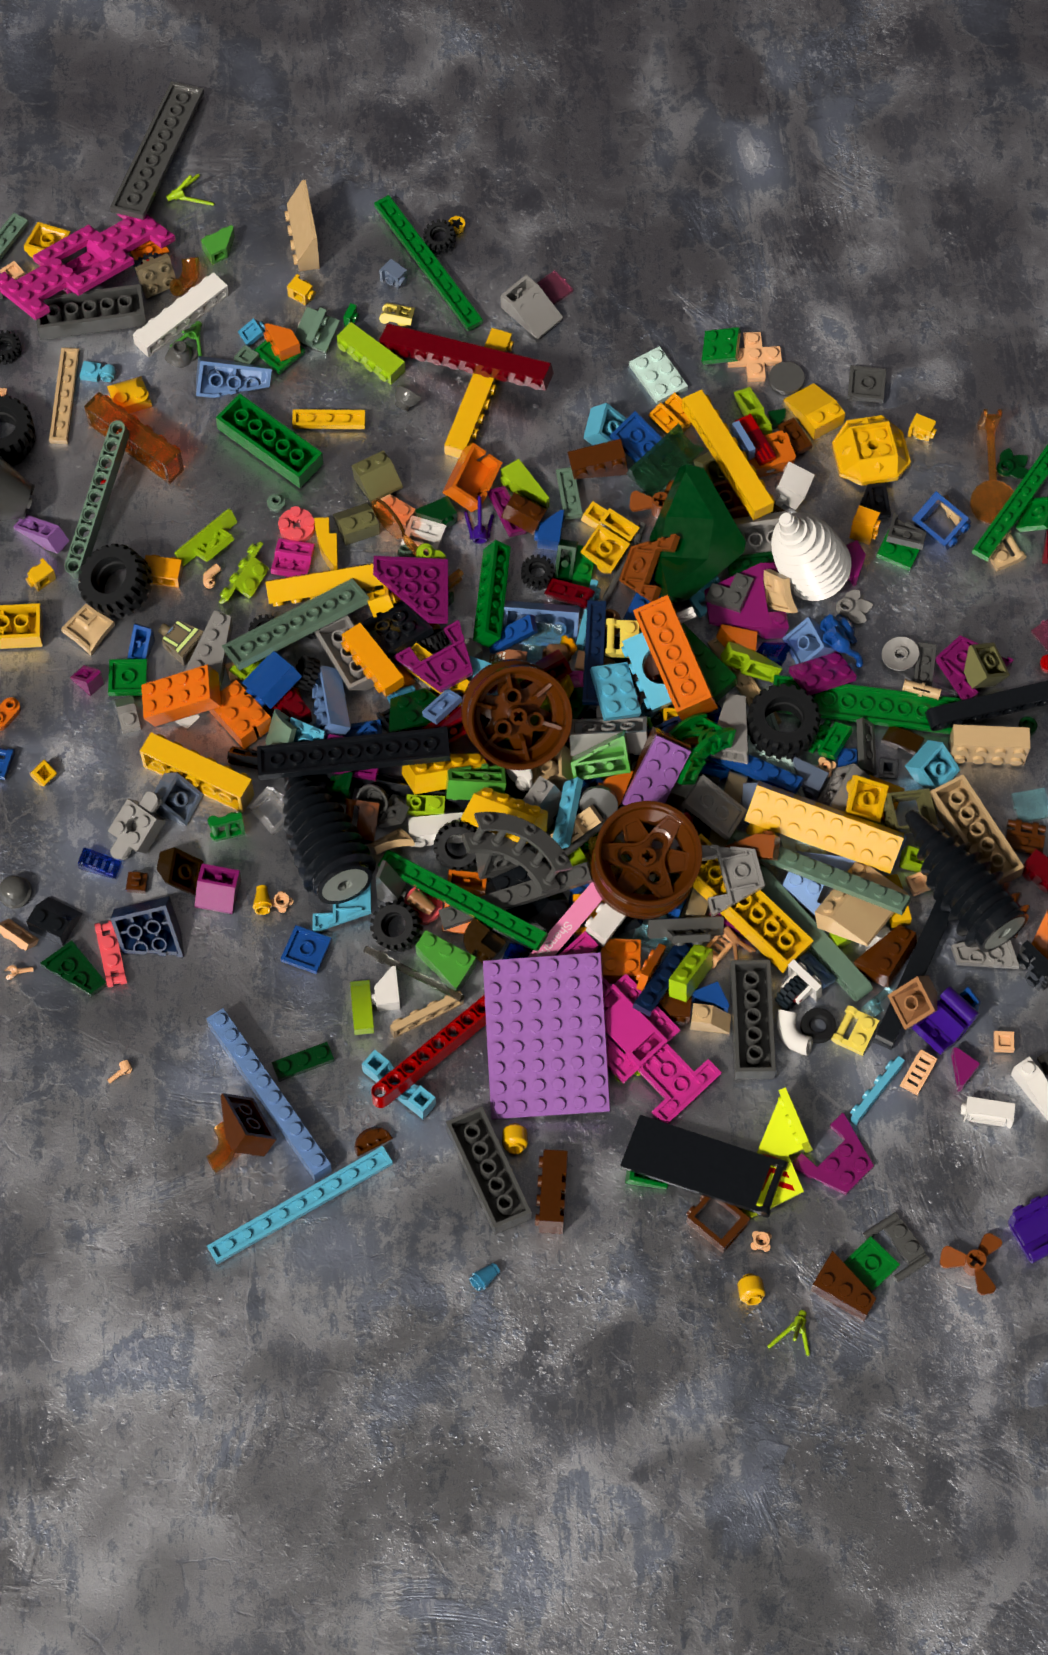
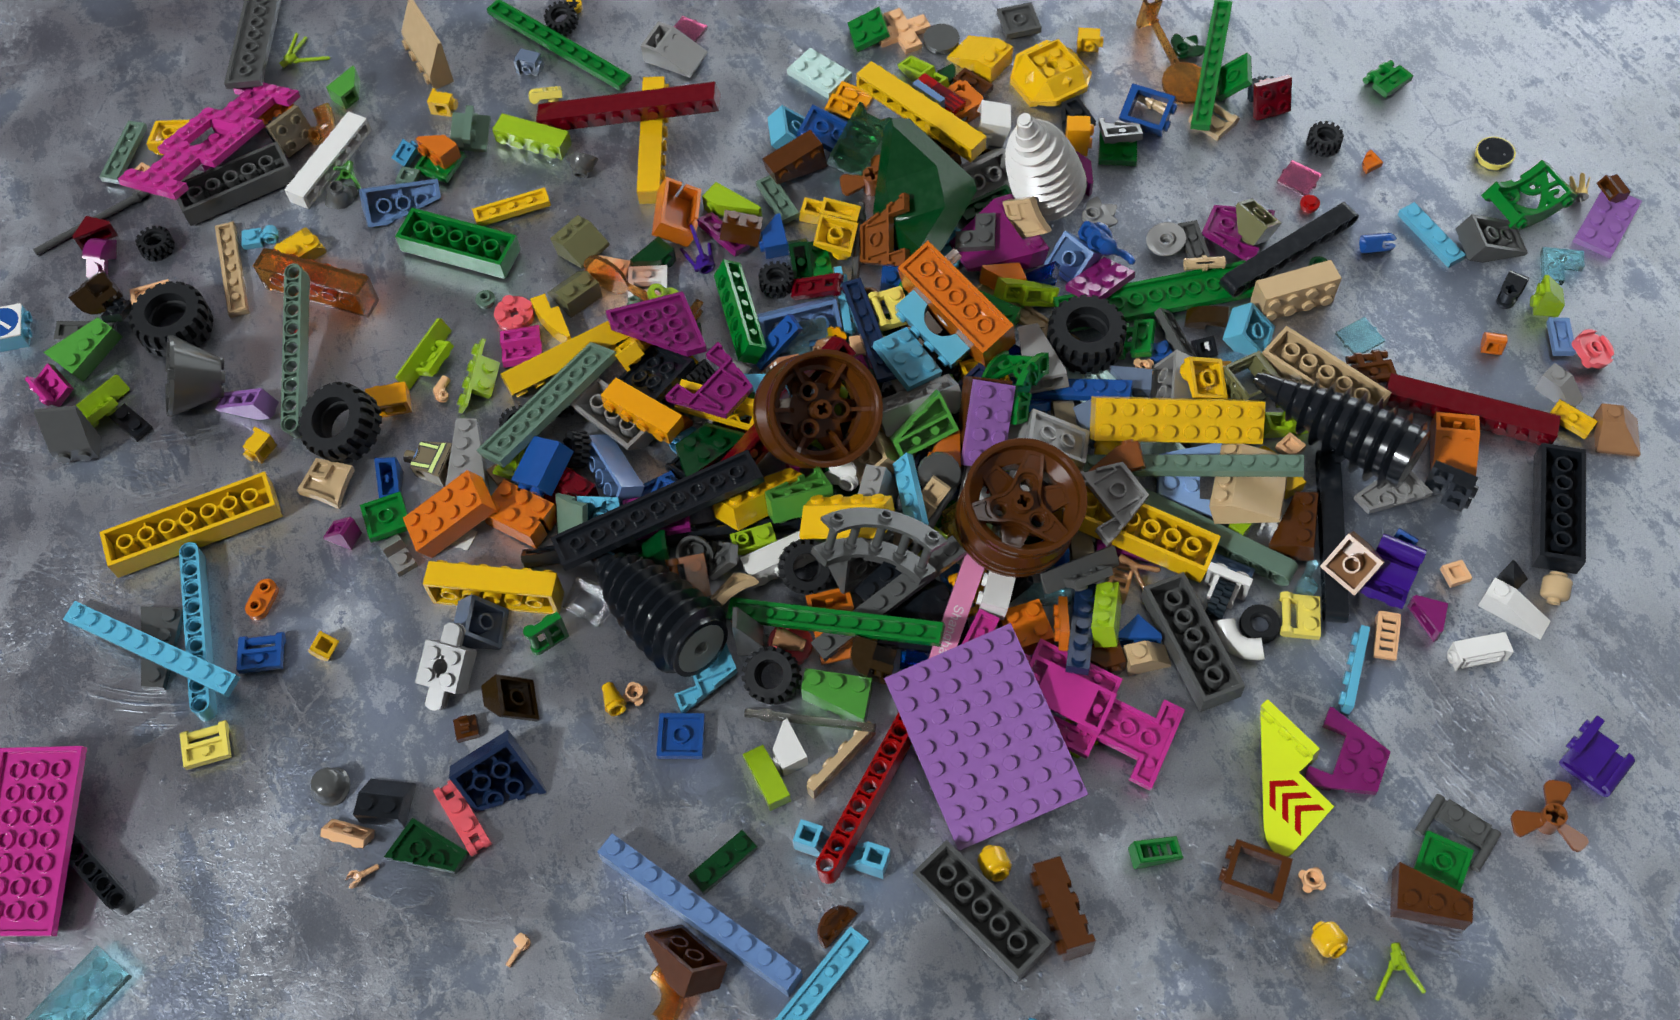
camera: 15 degrees left, 5 degrees down
clear blue slope [78,848,122,880] -> none
magenta slope [195,864,241,915] -> none
green plate [343,303,359,327] -> none
medium blue plate [422,689,462,725] -> none
black flag [620,1115,788,1218] -> none

